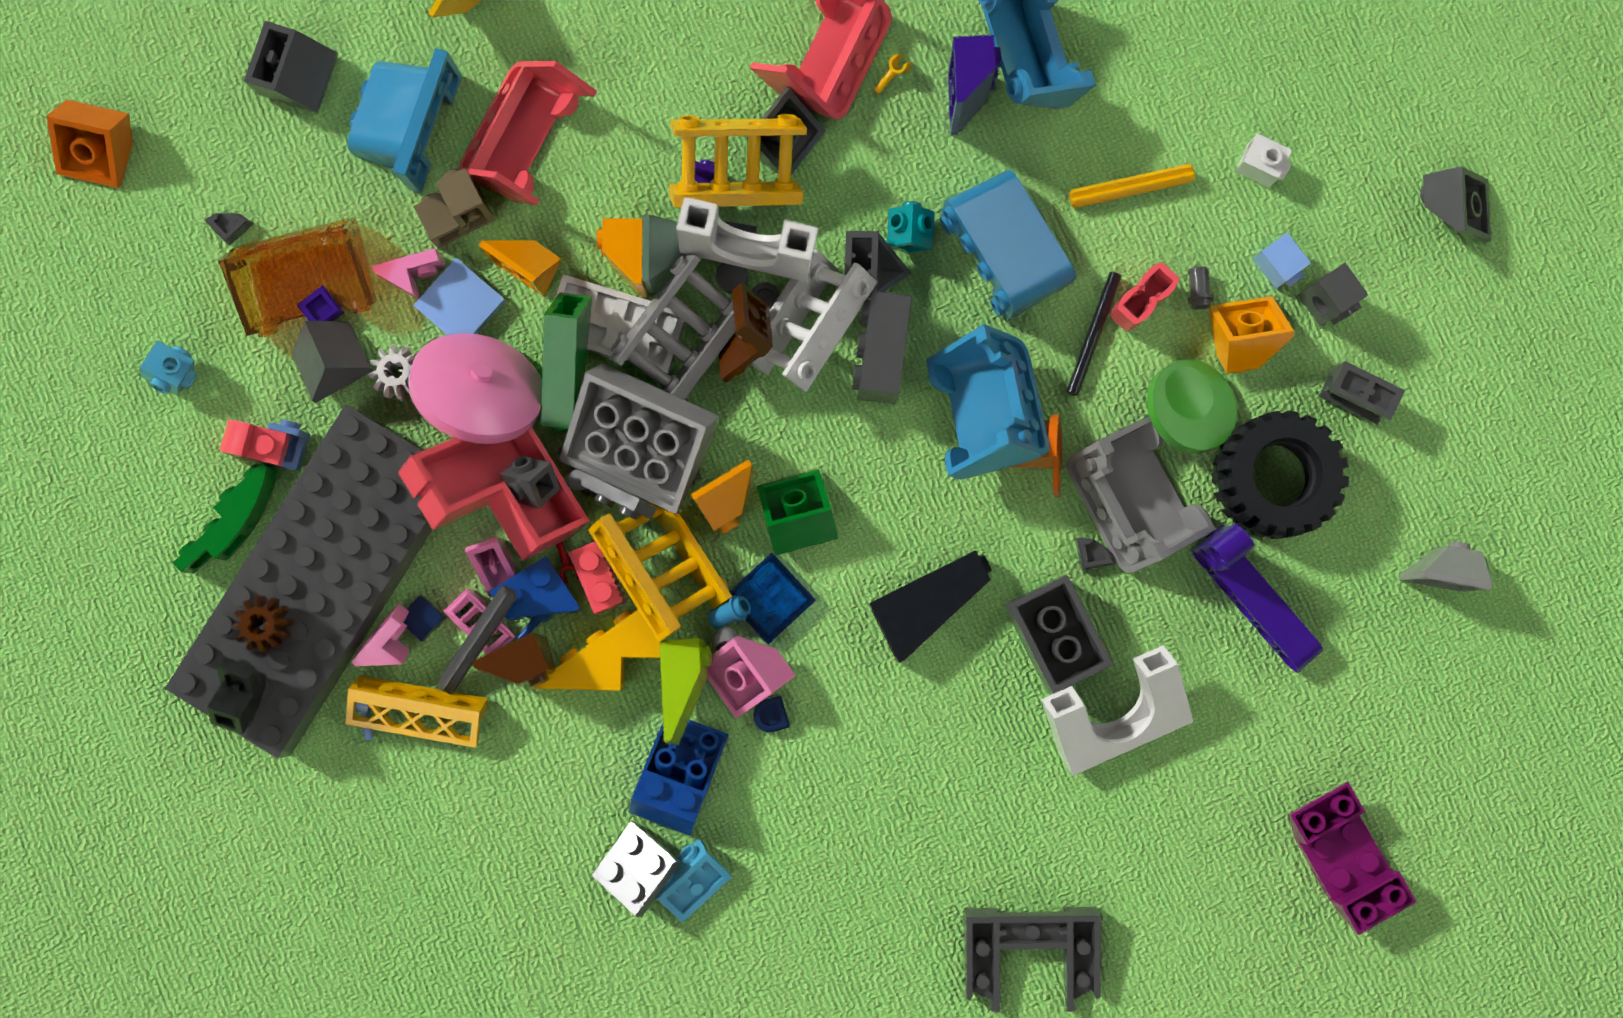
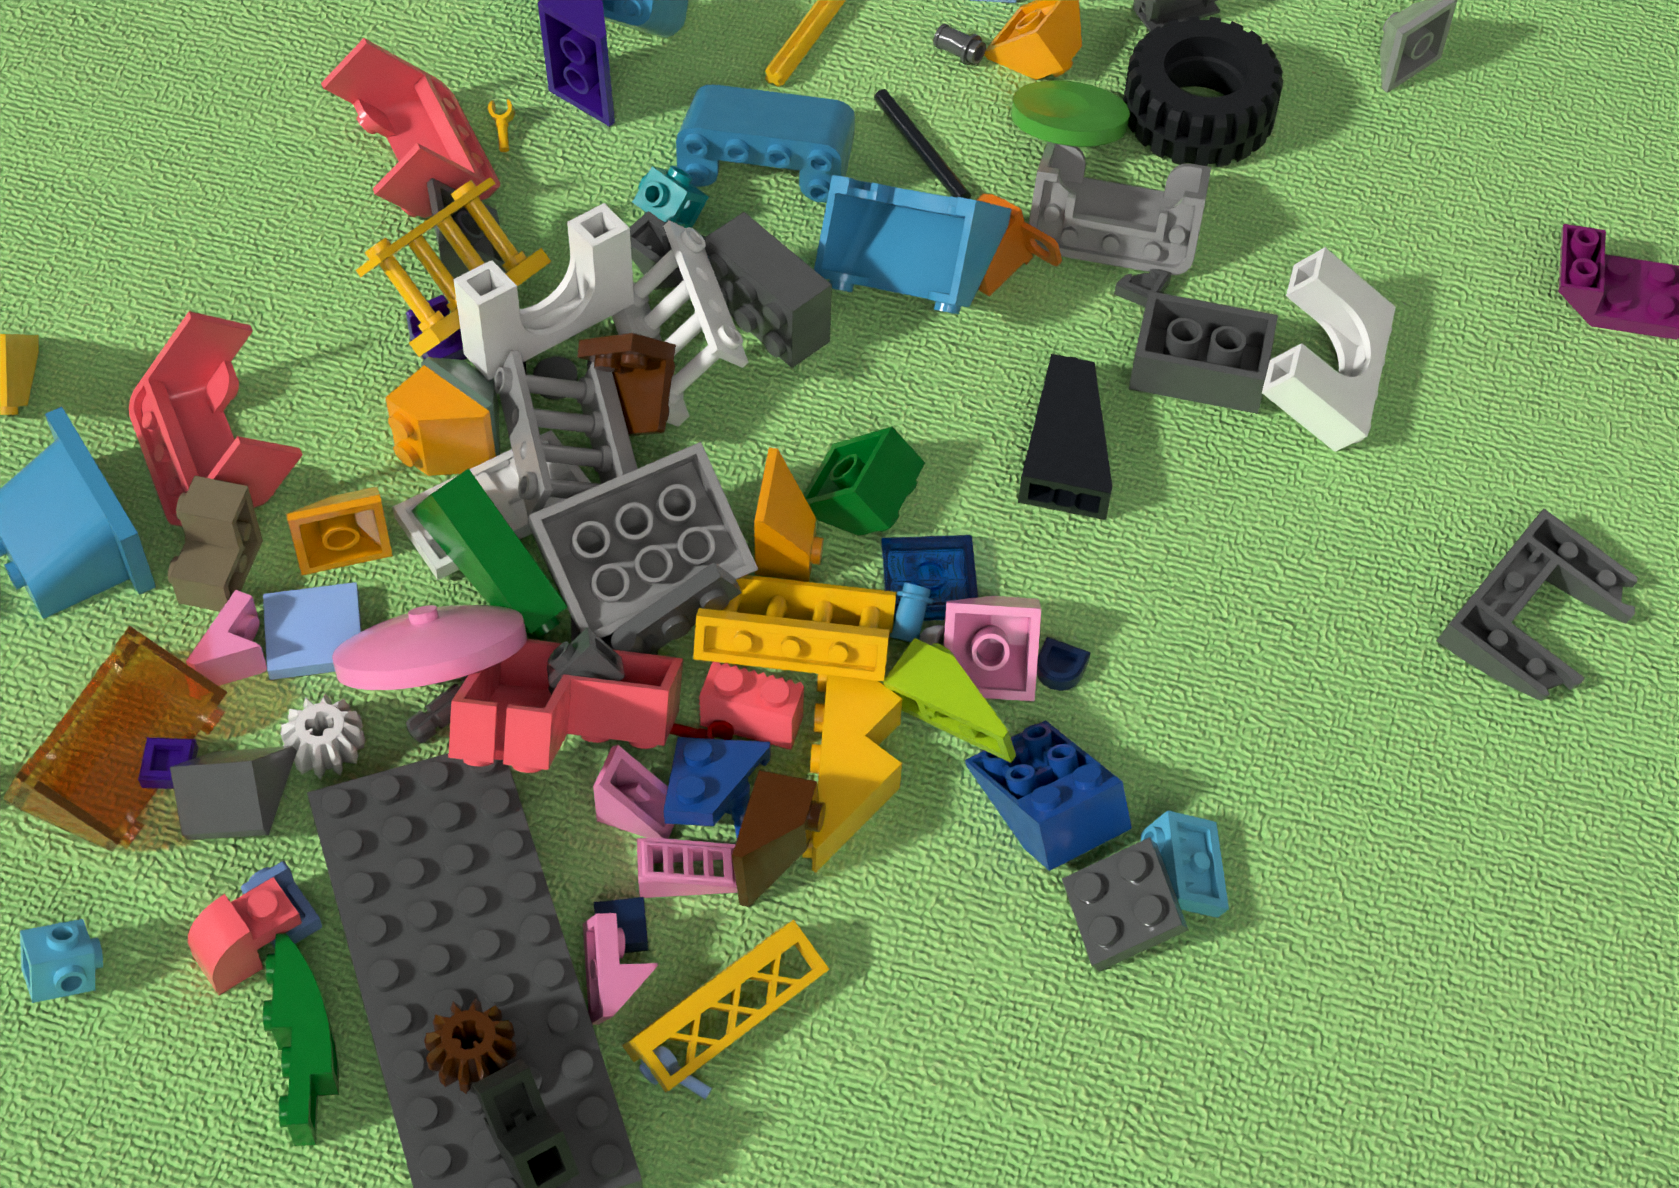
camera: 50 degrees left, 30 degrees down
dark grey axle [438,585,517,694] -> none
coral brick [1110,262,1179,332] -> none
dark purple beam [1191,524,1323,673] -> none

